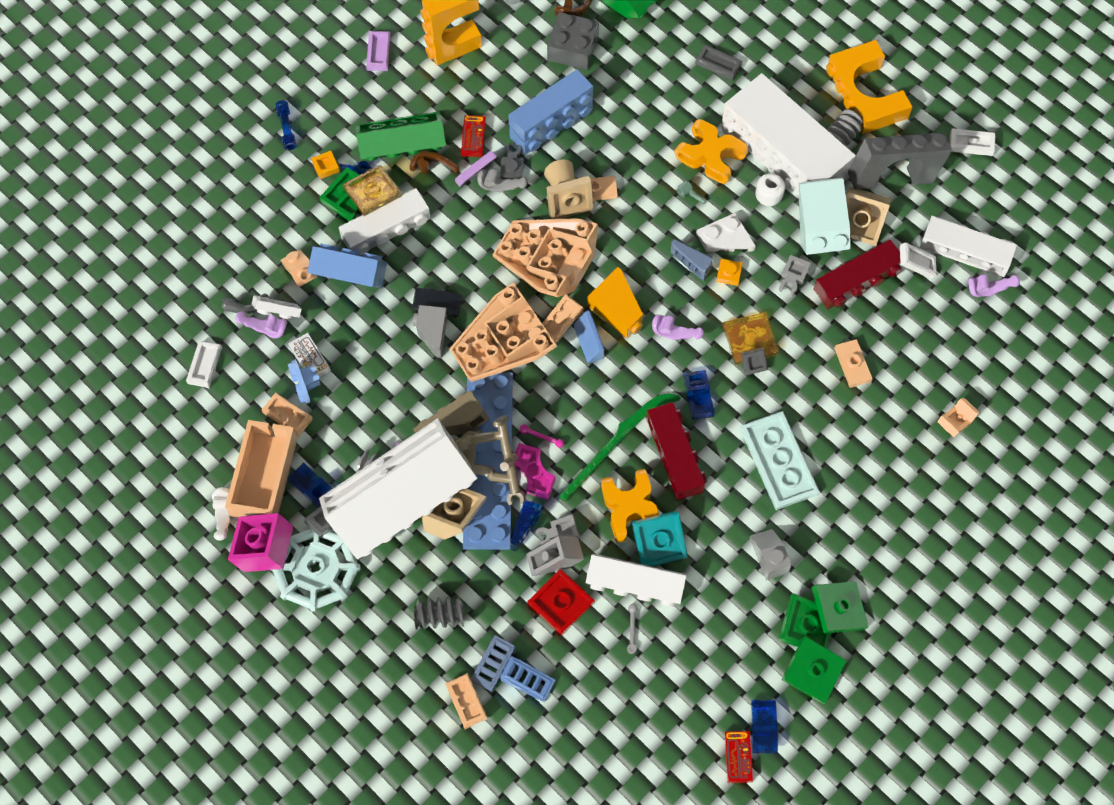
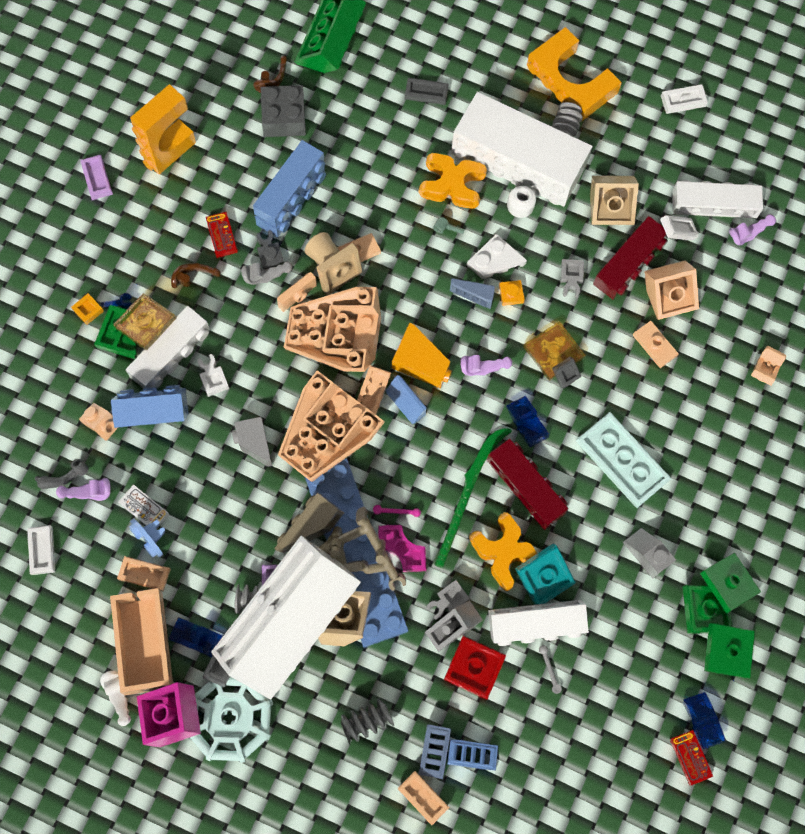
camera: 25 degrees left, 5 degrees up
white plate [252,295,301,319] -> none
clear blue bar [275,100,297,150] -> none
slope [356,111,446,161] -> none
black slope [412,288,462,318] -> none
lavender tile [455,151,496,187] -> none
clear blue slope [510,500,542,552] -> none
light aqua slope [799,178,850,255] -> none
dark grey arch [848,133,952,189] -> none
none -> white plate [198,354,229,397]
none -> light nougat plate [277,272,317,312]
none -> light nougat slope [645,261,699,320]

